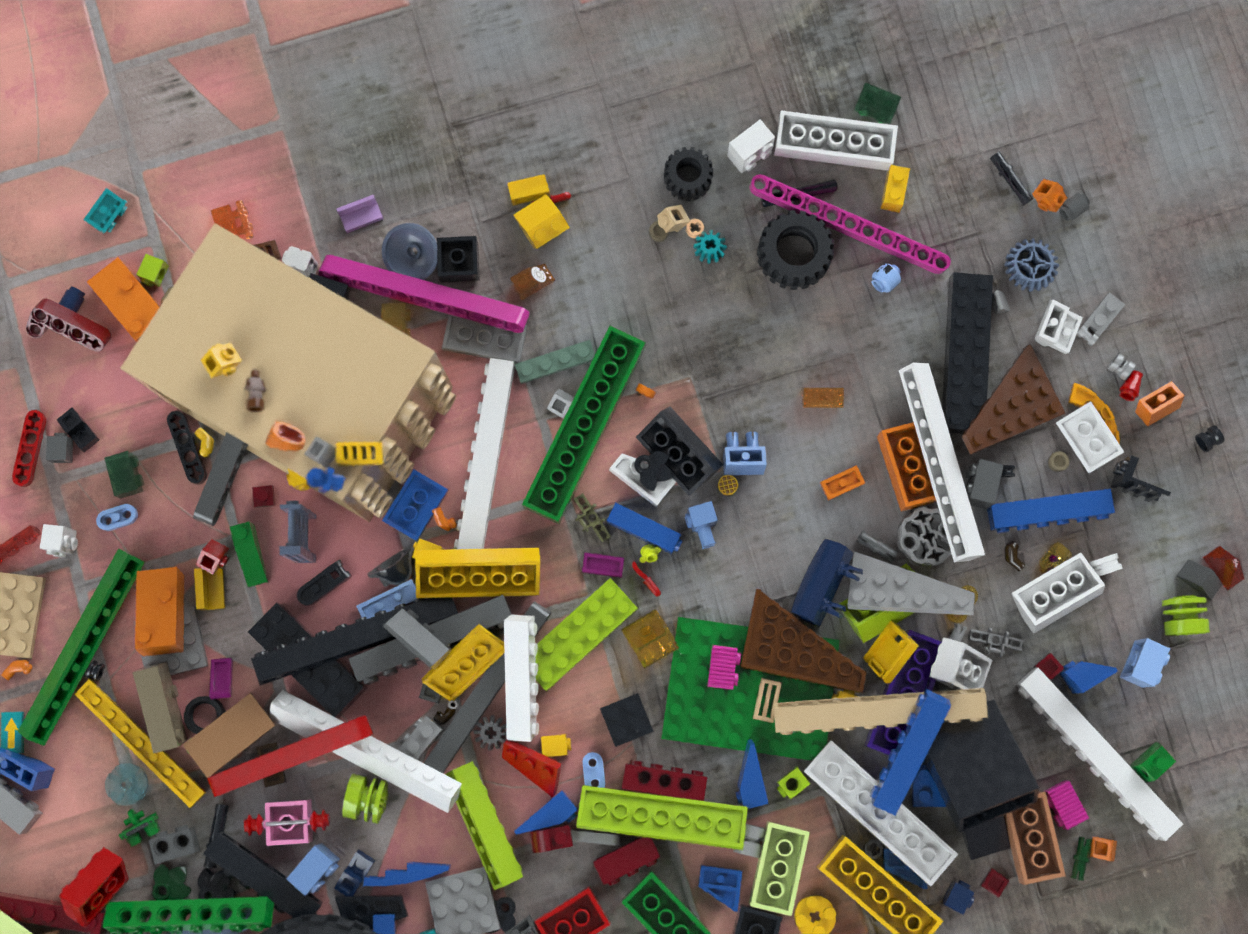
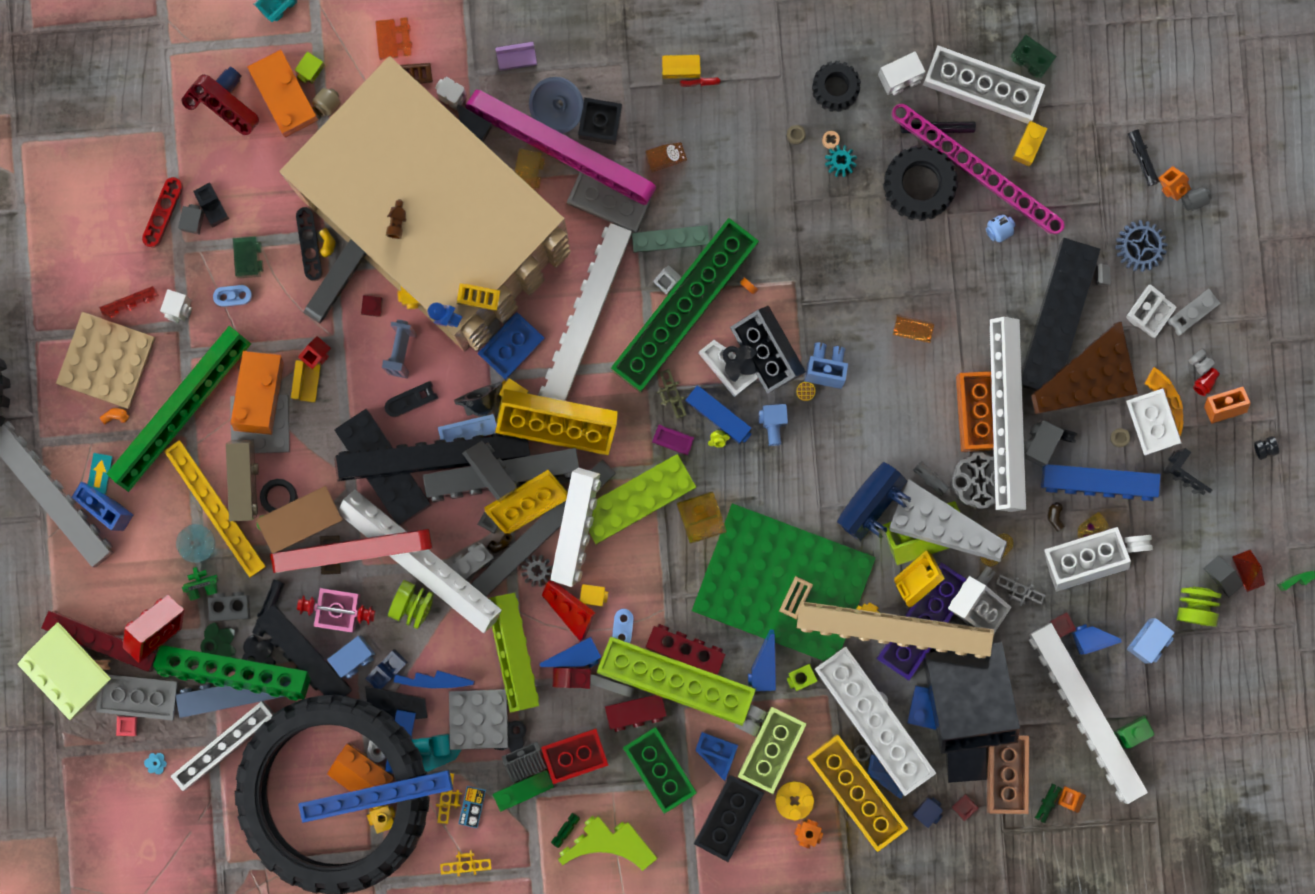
camera: 10 degrees right, 5 degrees up
black bush [86,661,105,681] -> none
yellow brick [201,343,242,378] -> none
magenta tile [209,657,233,699] -> none
green slope [230,522,268,587] -> none
orange rock [265,421,305,451] -> none
light grey slope [304,436,336,468] -> none
orange arm [431,507,457,531] -> none
yellow slope [513,194,570,249] -> none
black brick [600,693,654,747] -> none
red piece [631,562,661,597] -> none
tan brick [657,205,690,233] -> none
dark pink brick [707,645,741,690] -> none
reddish brown wing [740,589,866,694] -> none
orange plate [820,465,865,501] -> none
blue brick [870,689,951,816] -> none
dark pink brick [1043,780,1089,830] -> none

